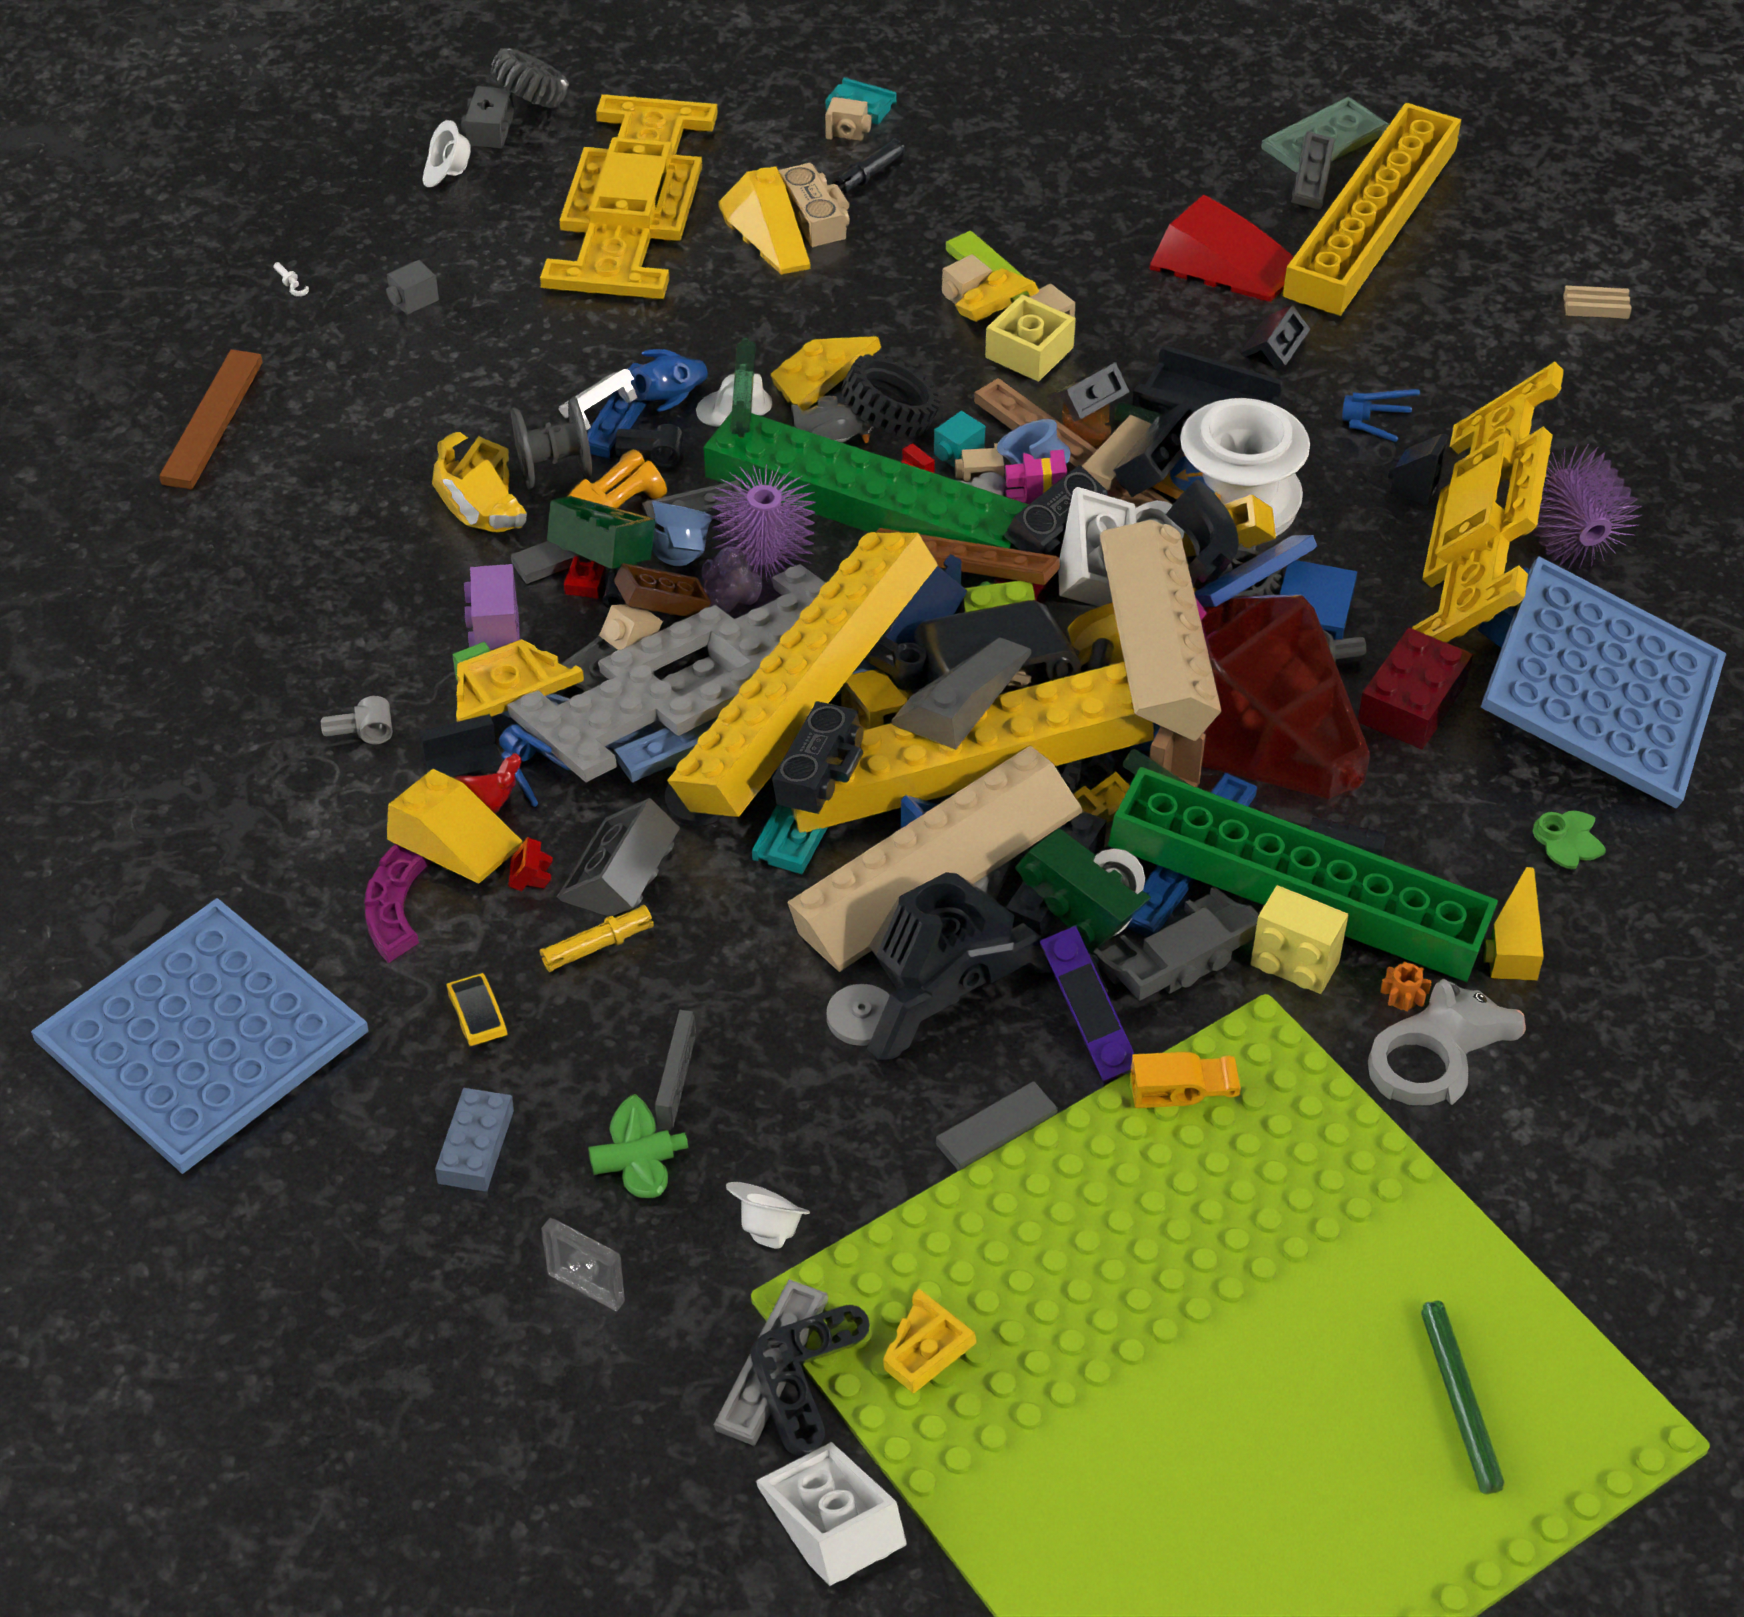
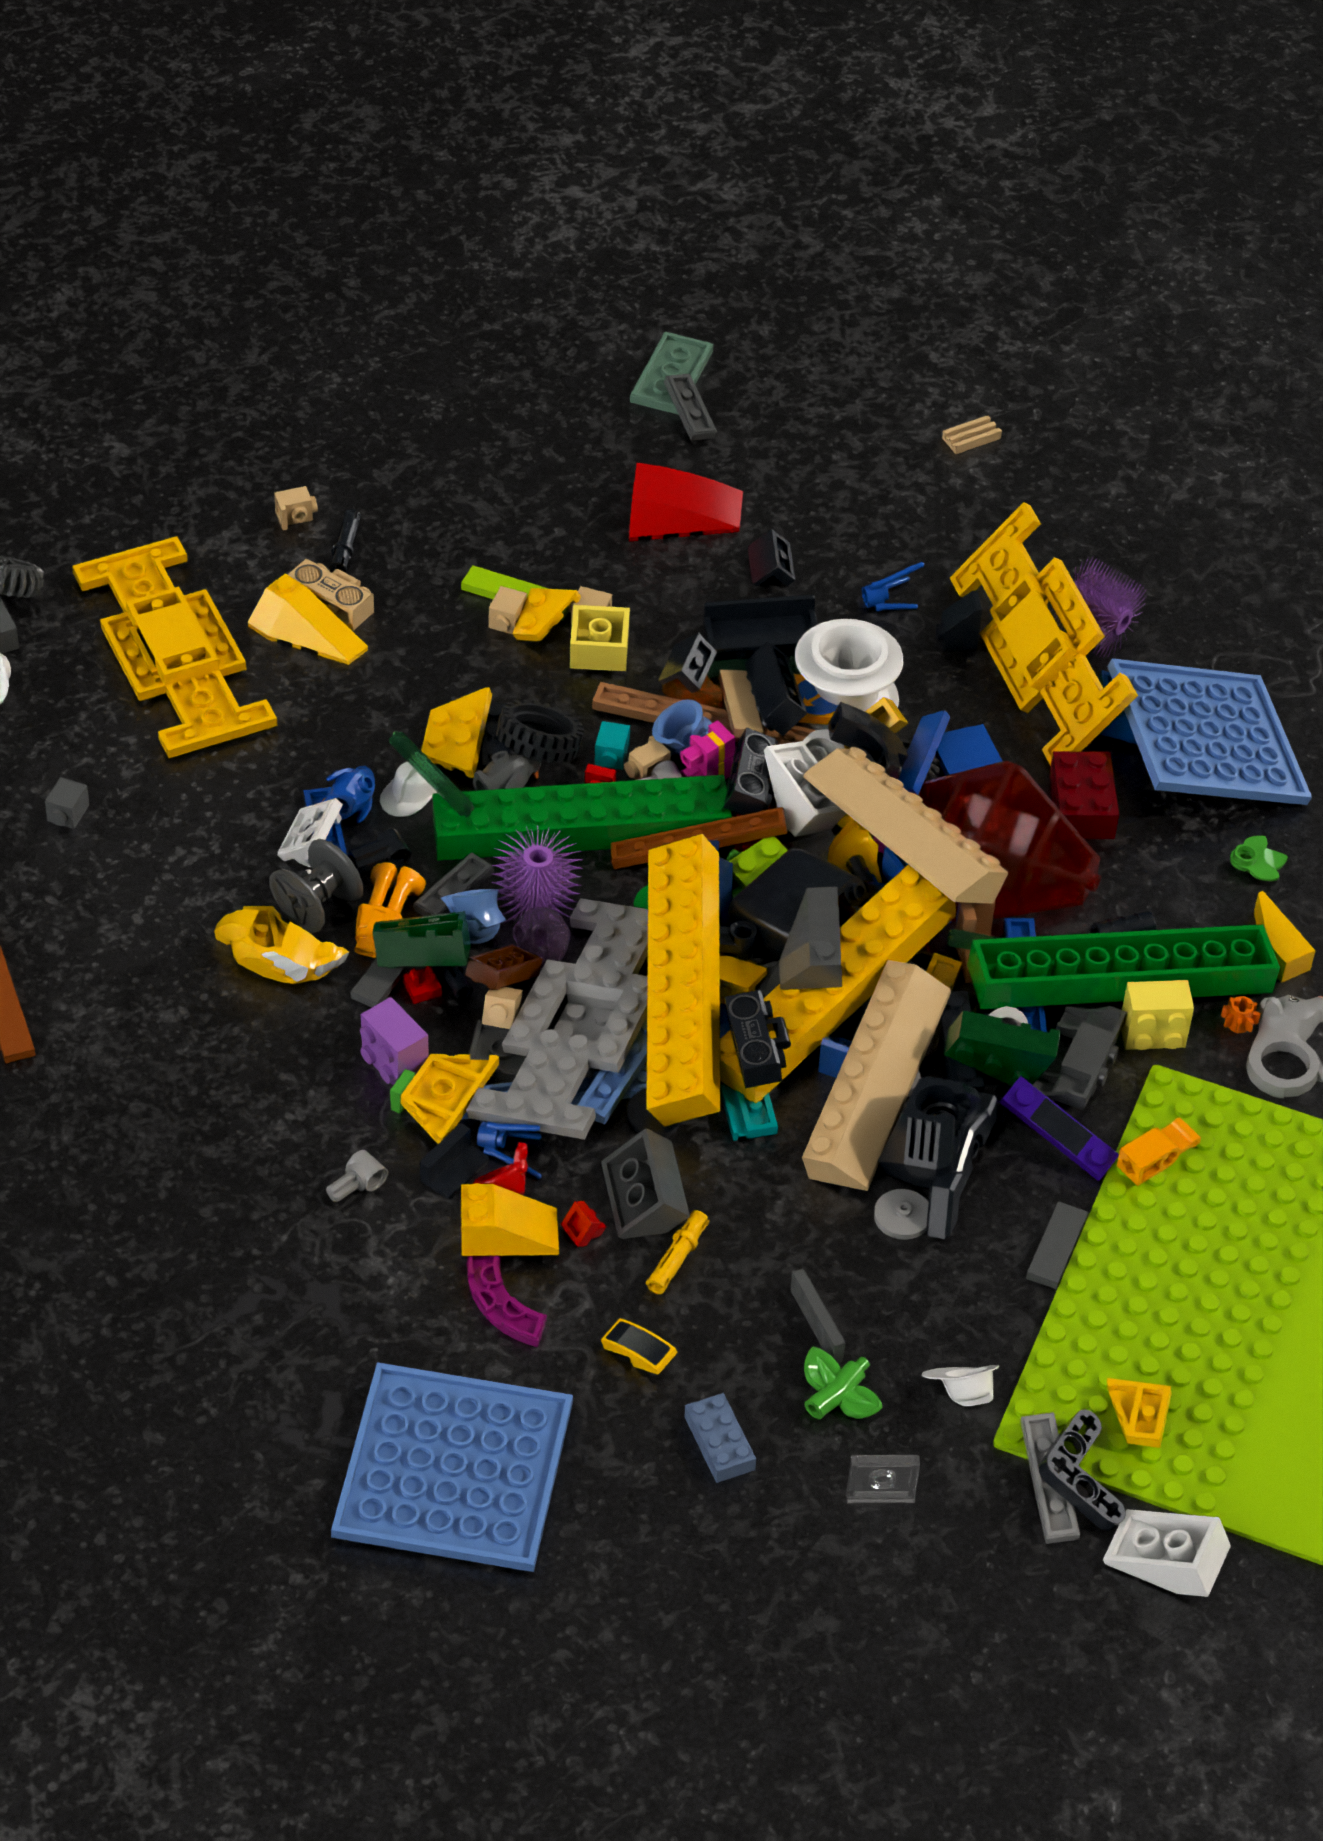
camera: 35 degrees left, 0 degrees up
teal plate [826,77,897,125] -> none
yellow brick [1283,102,1461,316] -> none

